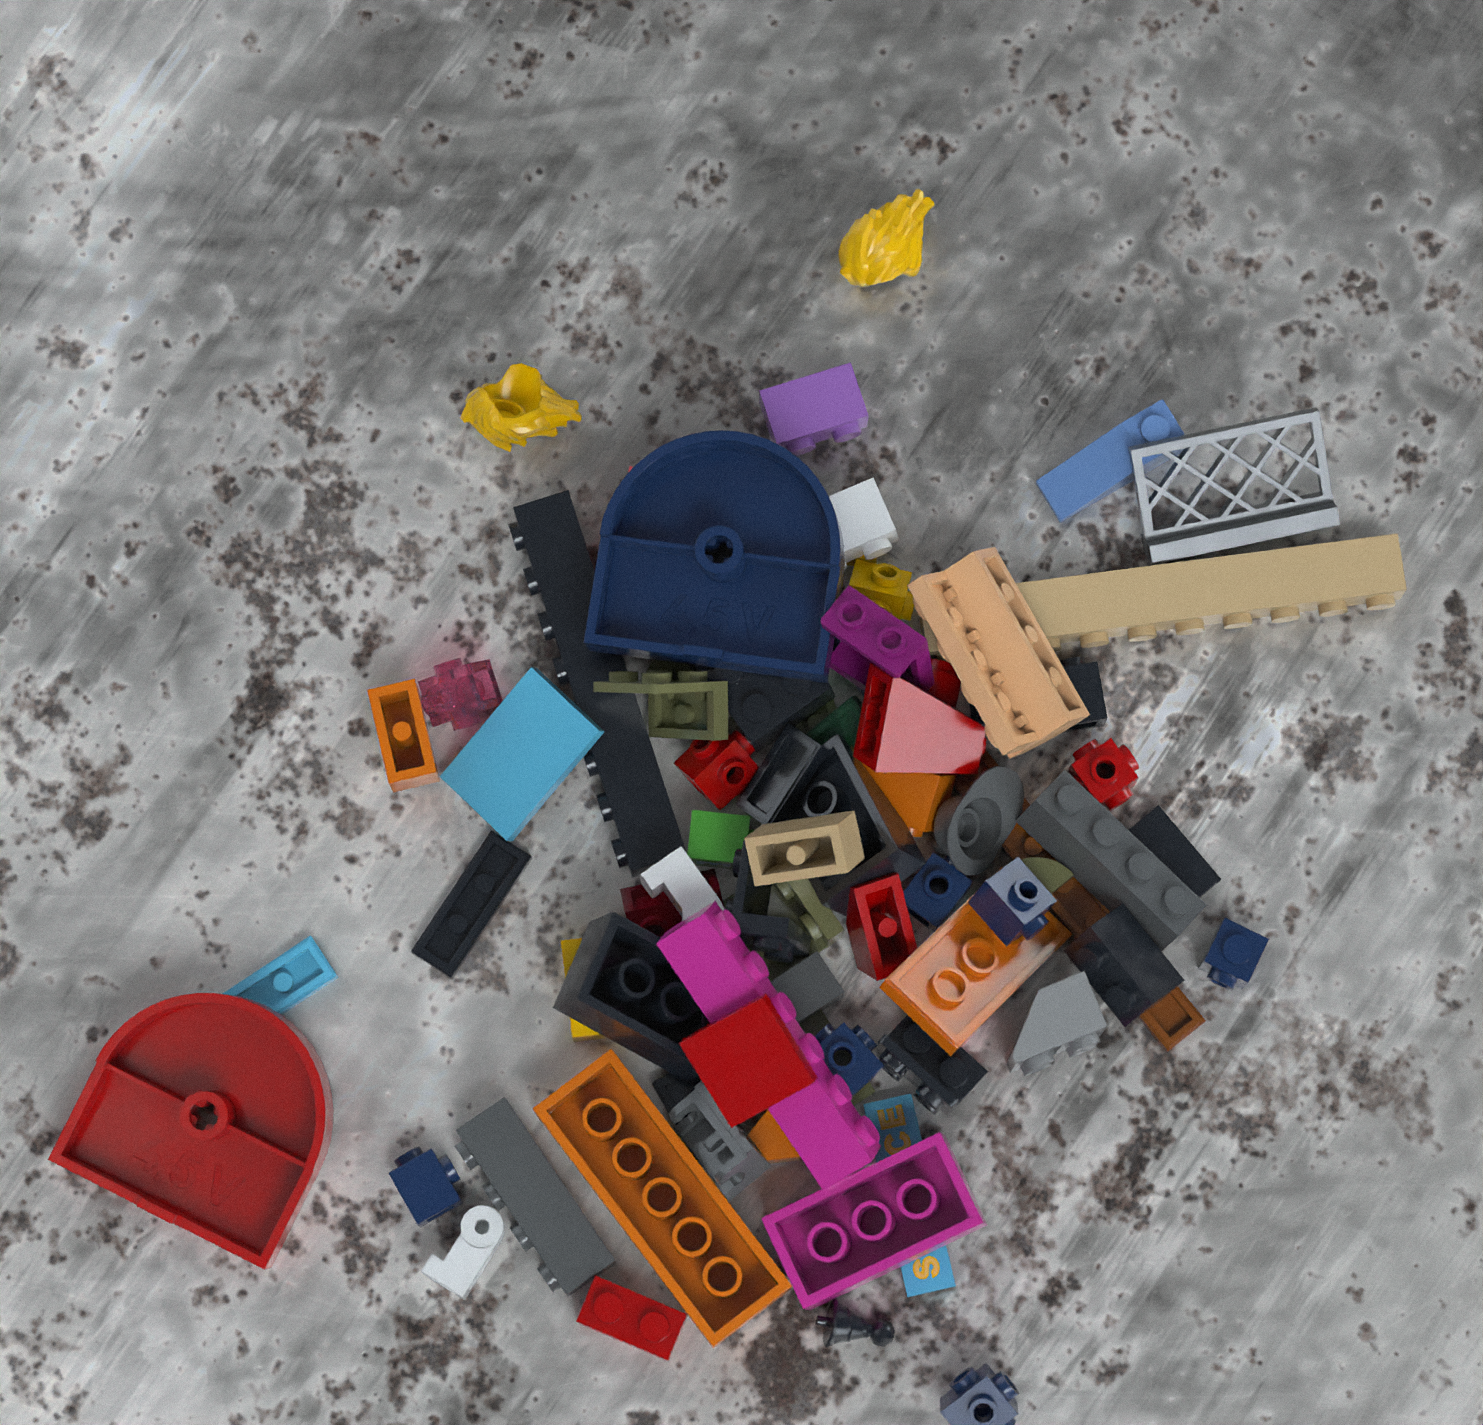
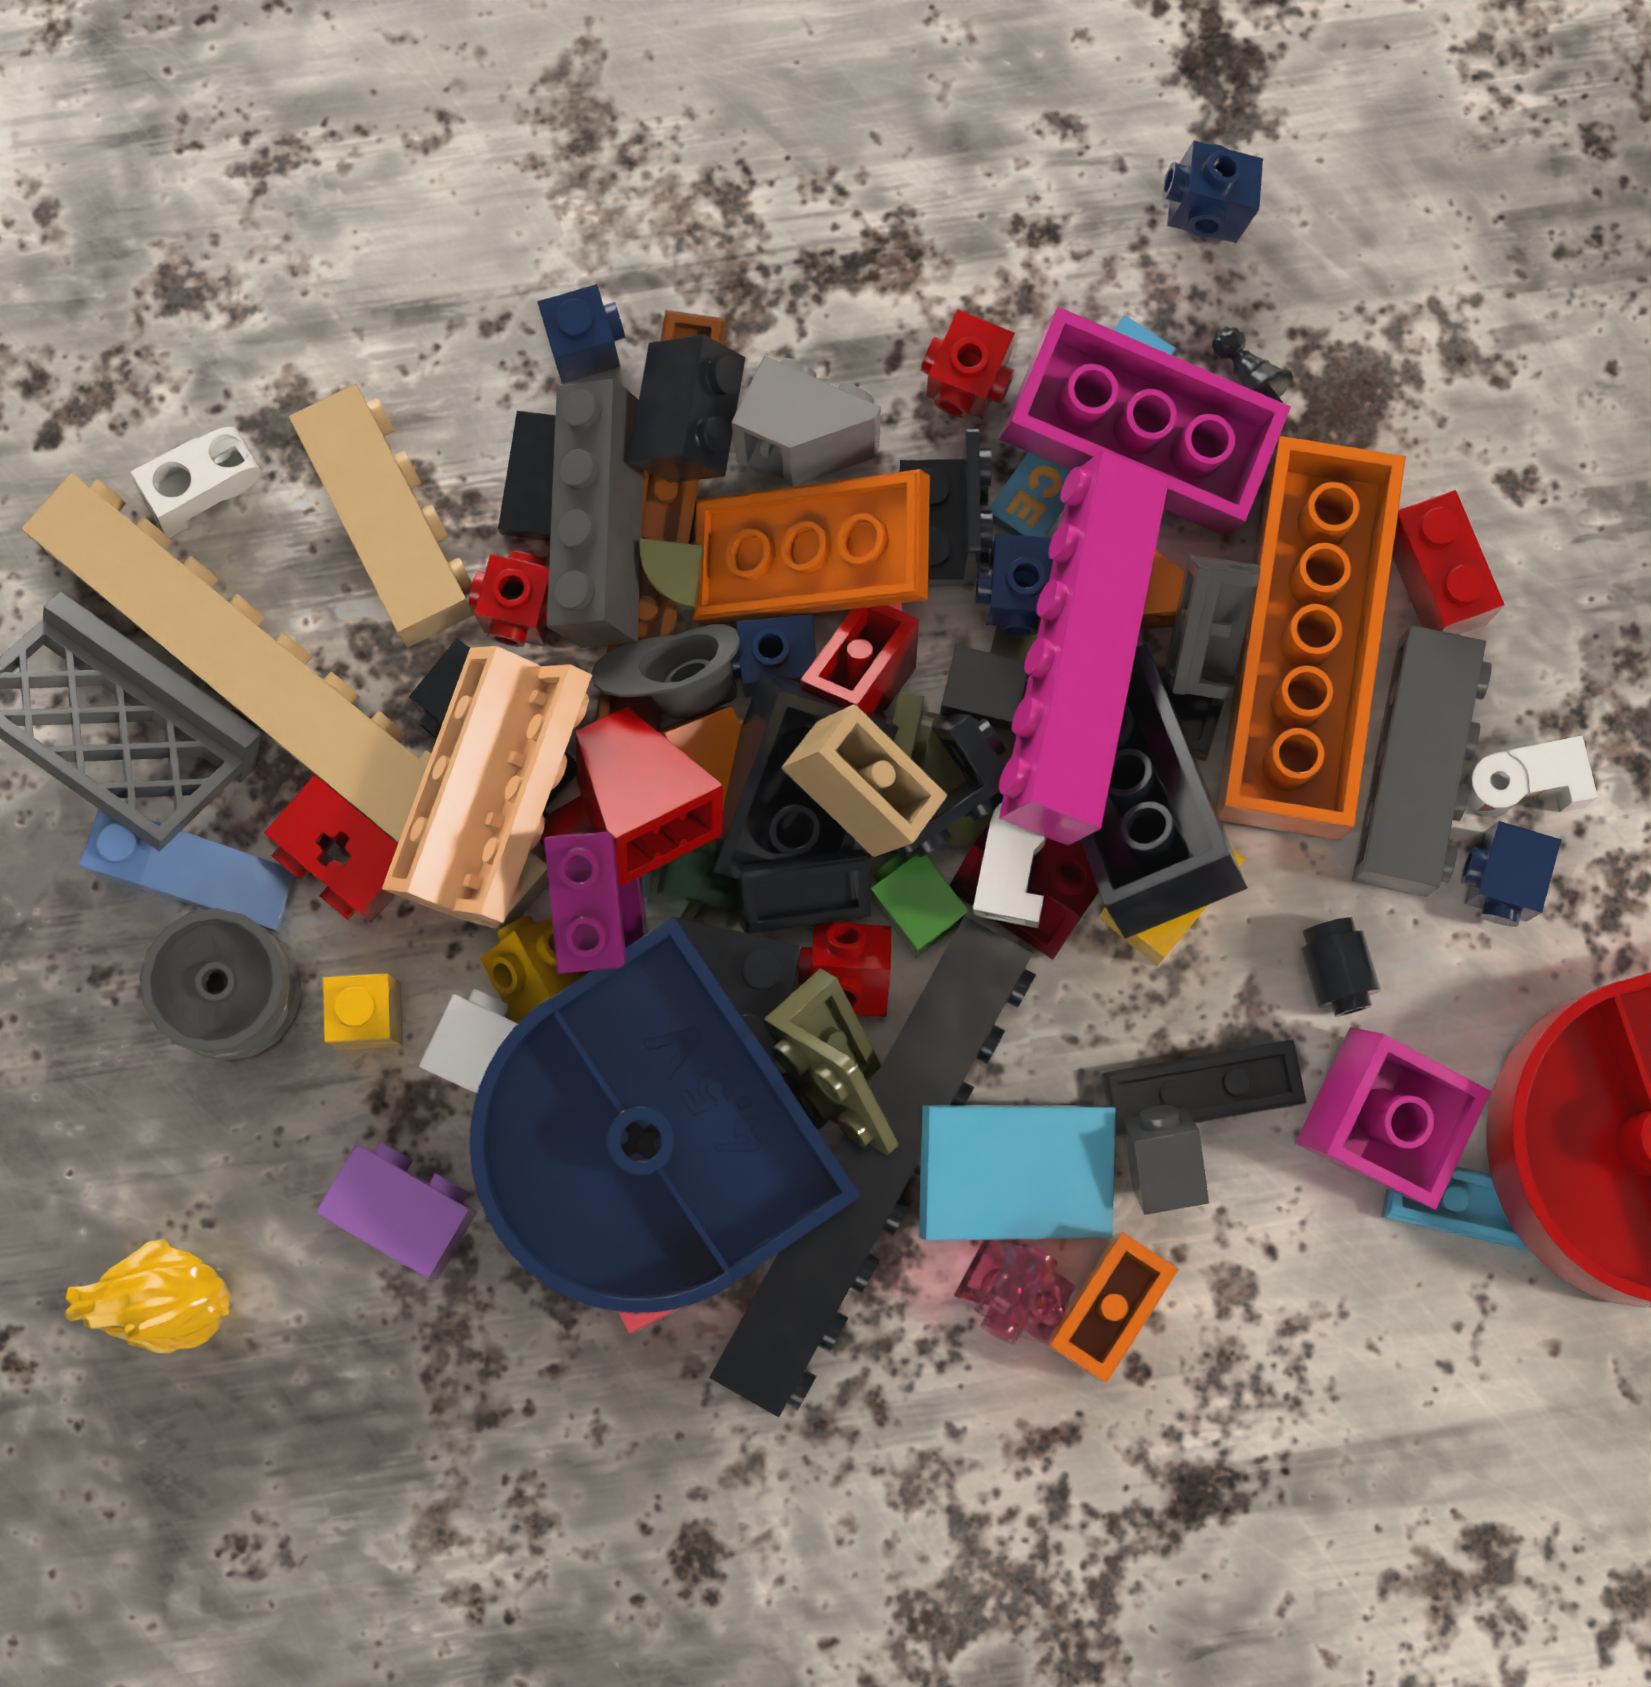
camera: 130 degrees left, 0 degrees up
yellow hair [460,363,582,452] -> none
red tile [679,993,818,1128] -> none
dark blue brick [968,857,1057,947] -> none
none -> white leg [130,427,262,538]
none -> dark grey wheel [140,908,302,1061]
none -> red brick [264,774,398,923]
none -> tan brick [289,383,474,648]
none -> yellow brick [323,973,403,1050]
none -> red brick [920,309,1015,419]
none -> dark grey brick [1123,1105,1209,1215]
none -> dark pink slope [1295,1027,1491,1210]
none -> black brick [1301,917,1381,1017]

